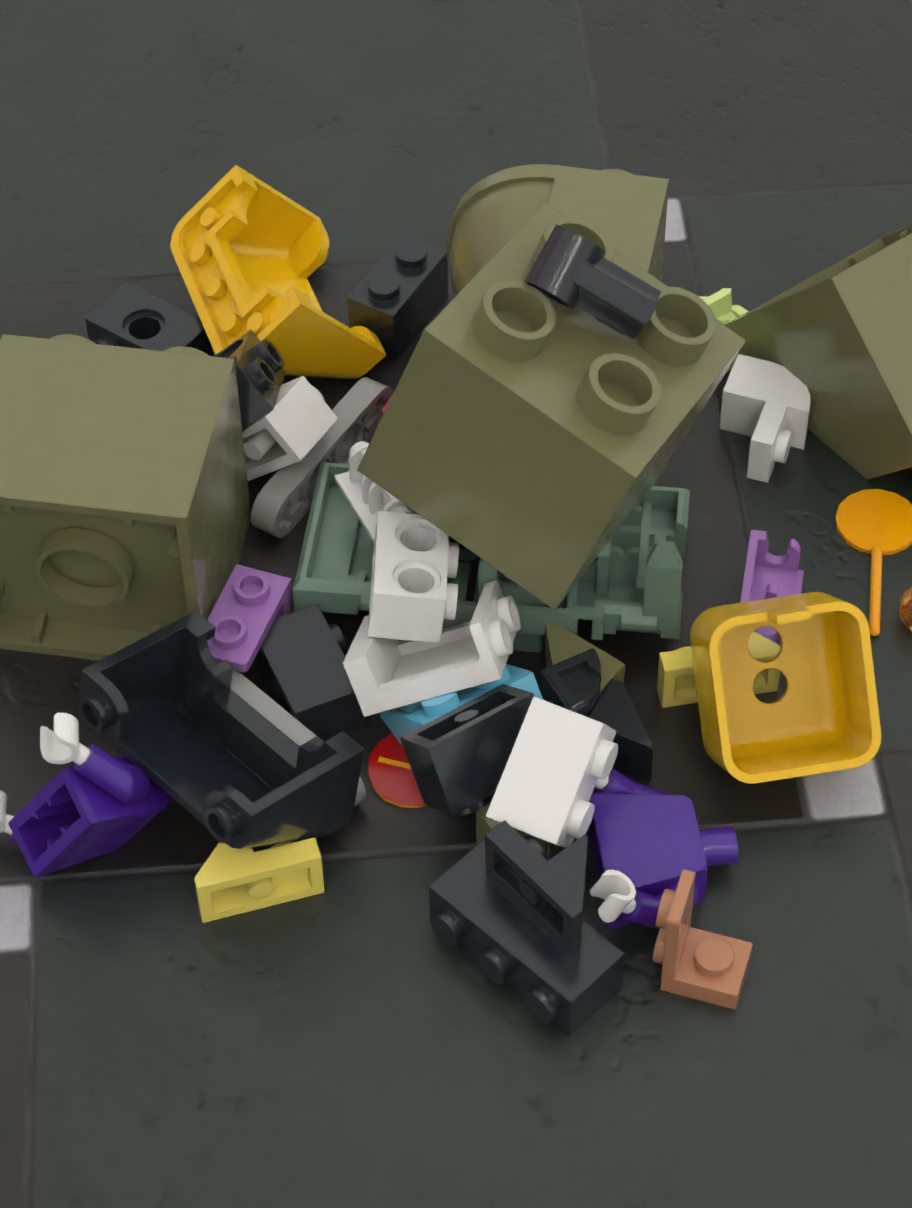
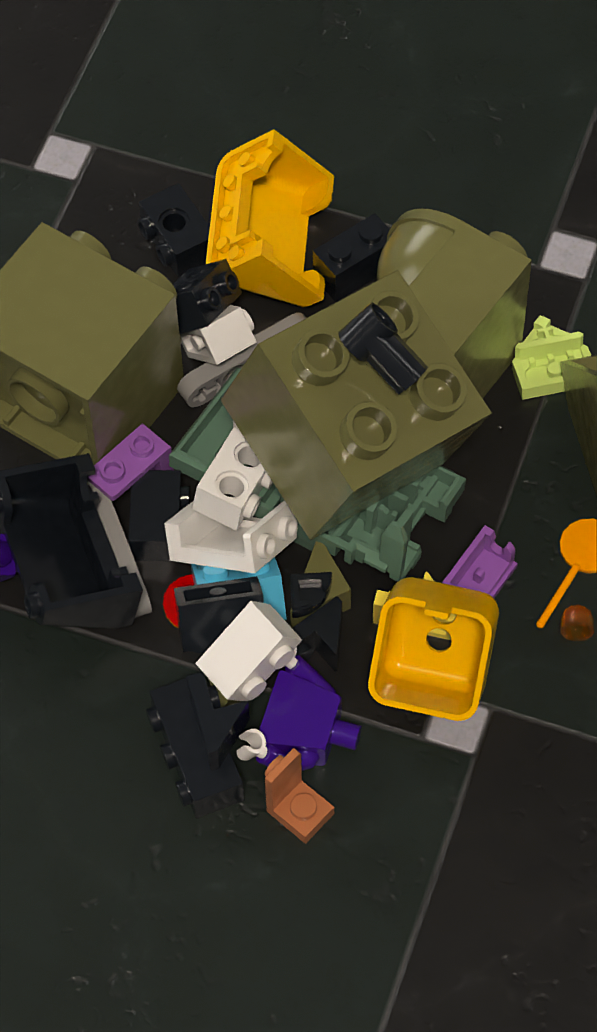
camera: 25 degrees right, 10 degrees up
light yellow slope [194,837,325,923] -> none
white brick [719,354,811,483] -> none

